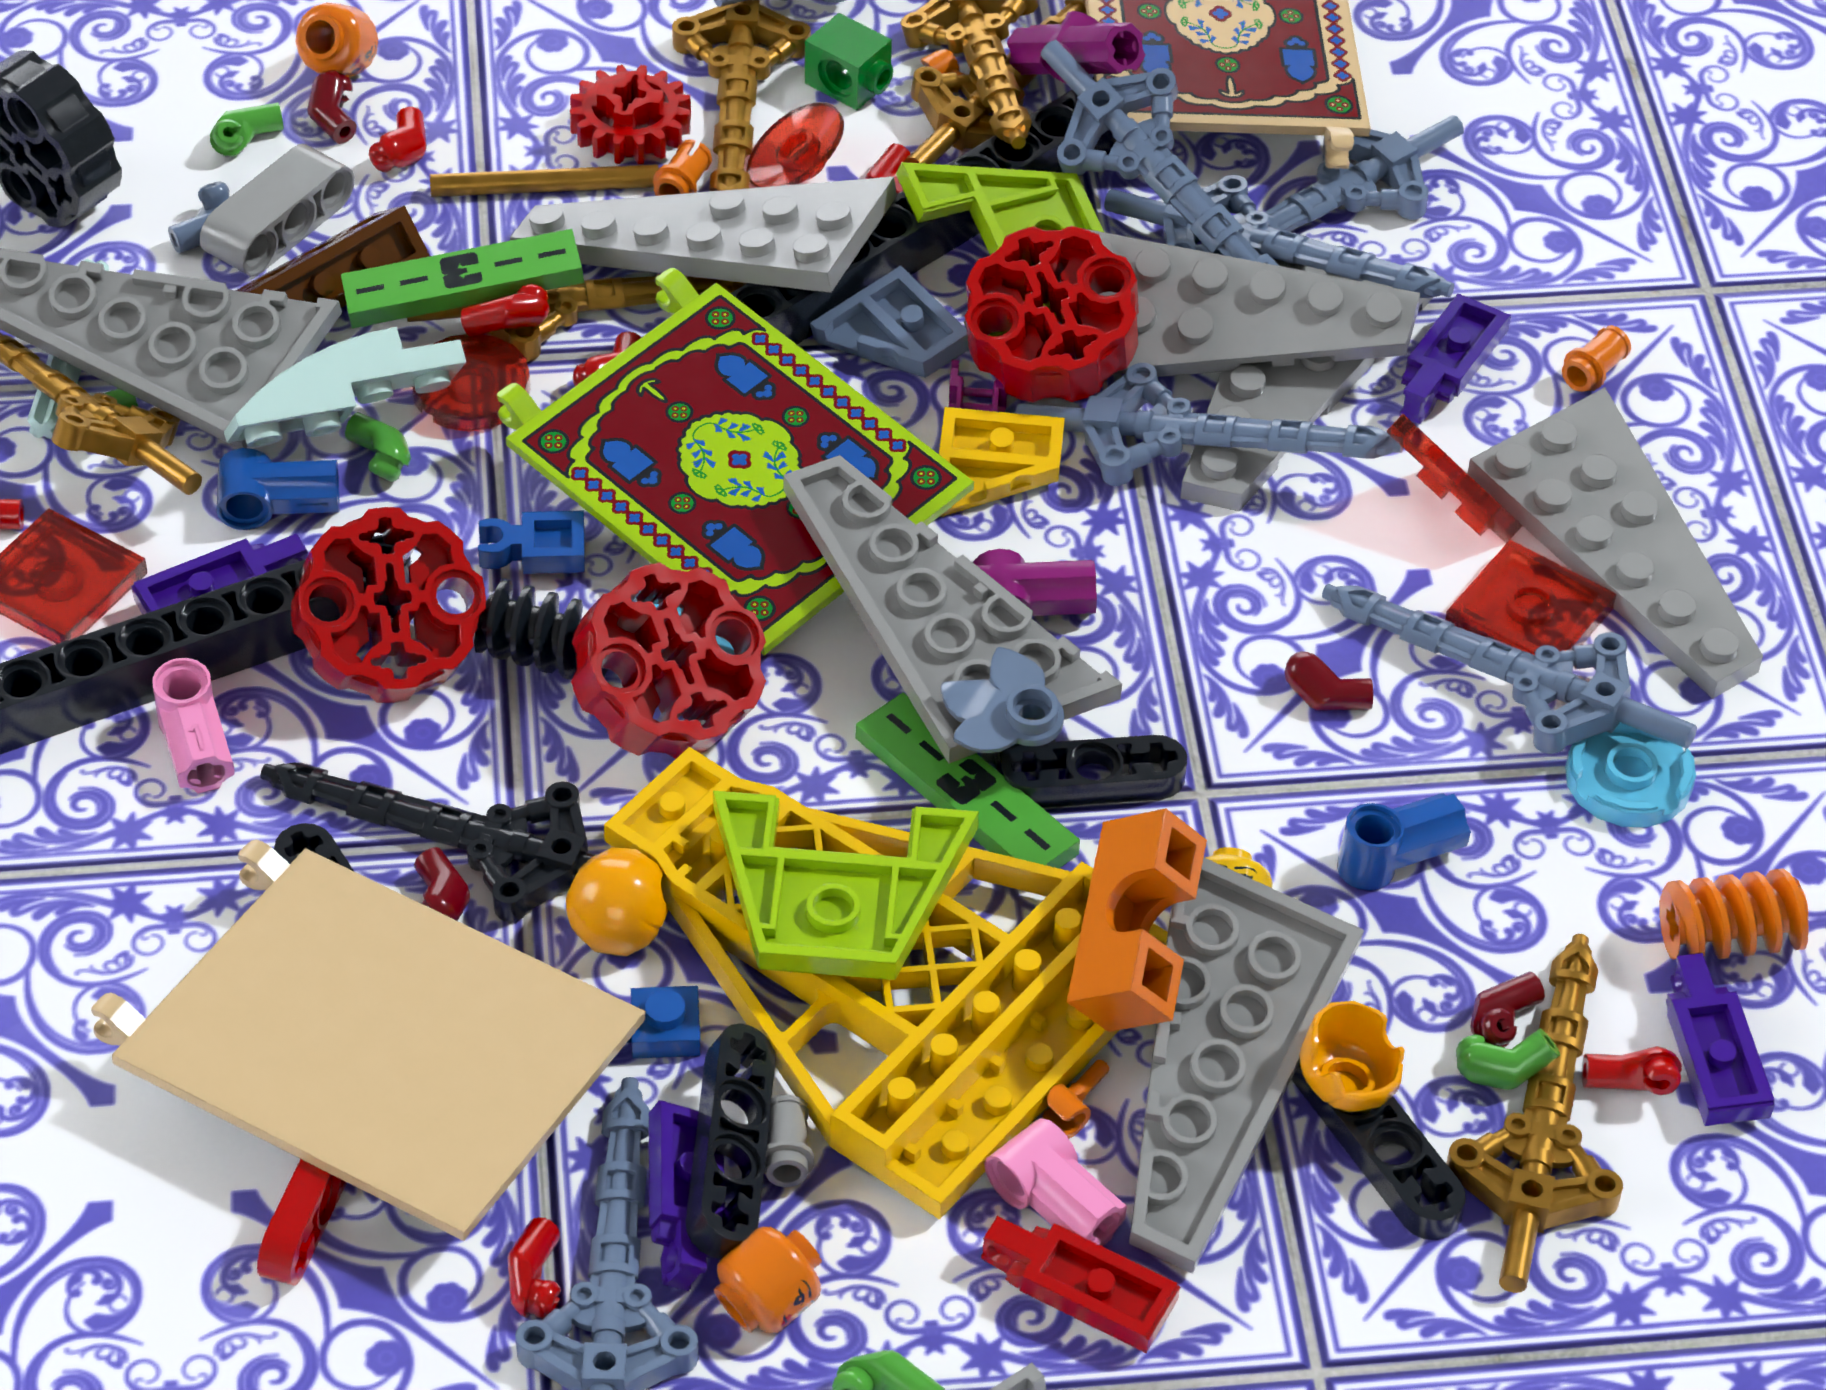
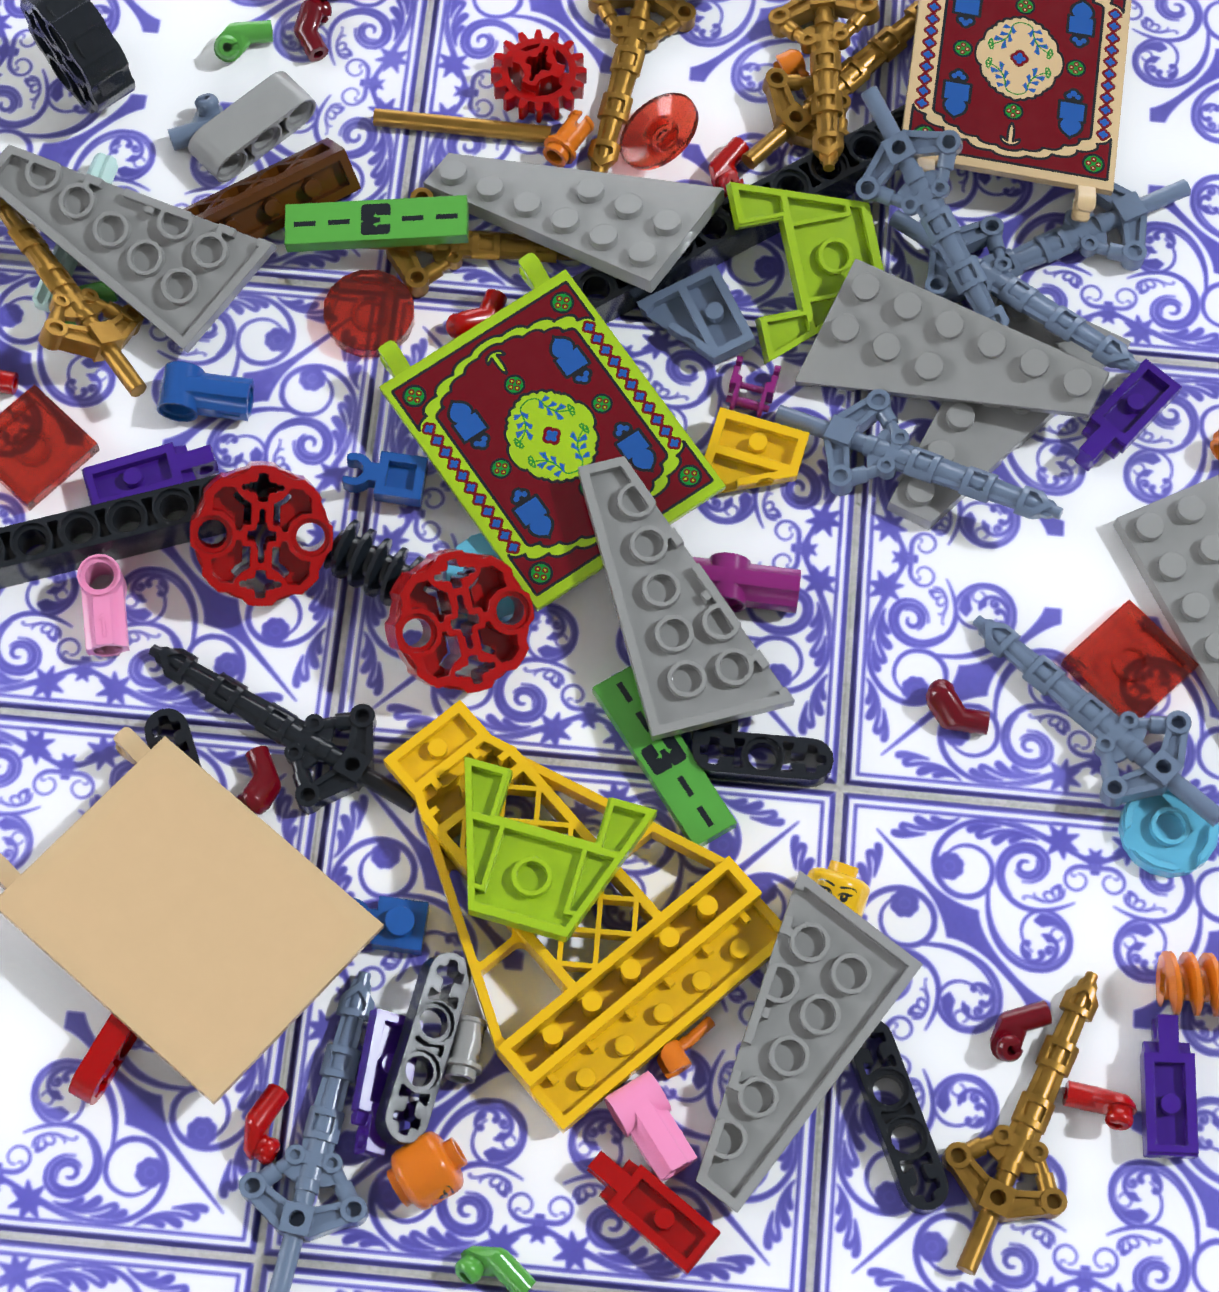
camera: 10 degrees right, 20 degrees up
light aqua slope [224,326,466,447] -> none
bright green arm [345,412,411,482] -> none
red arm [368,107,427,172] -> none
red arm [461,284,550,337] -> none
light orange hair [566,847,669,957] -> none
green brick [805,13,893,110] -> none
sand blue plate [941,647,1064,753] -> none
red connector [965,225,1139,403] -> none
magenta piece [1007,11,1146,84] -> none
orange arch [1067,808,1207,1032] -> none
light orange hair [1299,1001,1405,1112] -> none
blue piece [1337,793,1471,891] -> none
clear red wing [1386,414,1523,543] -> none
bright green arm [1456,1028,1560,1090] -> none

